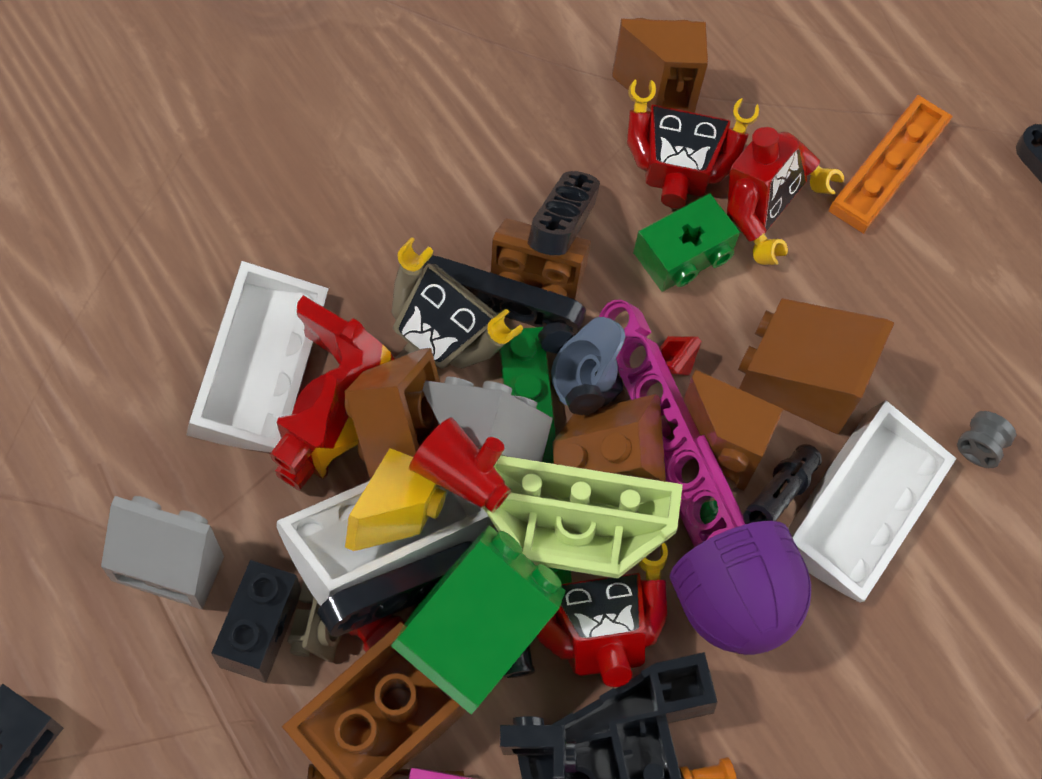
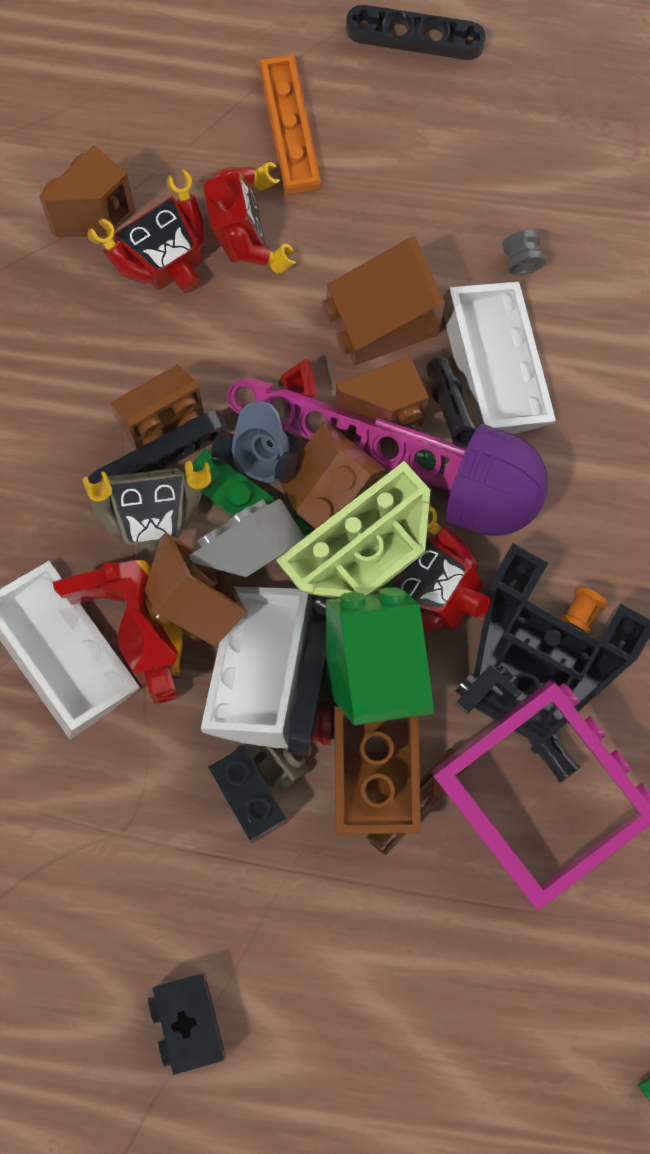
camera: 45 degrees left, 10 degrees up
light grey slope [101,496,224,609] -> none
yellow slope [345,448,447,551] -> none
red piece [409,417,511,513] -> none
black beam [528,171,600,255] -> none
green brick [633,193,740,292] -> none

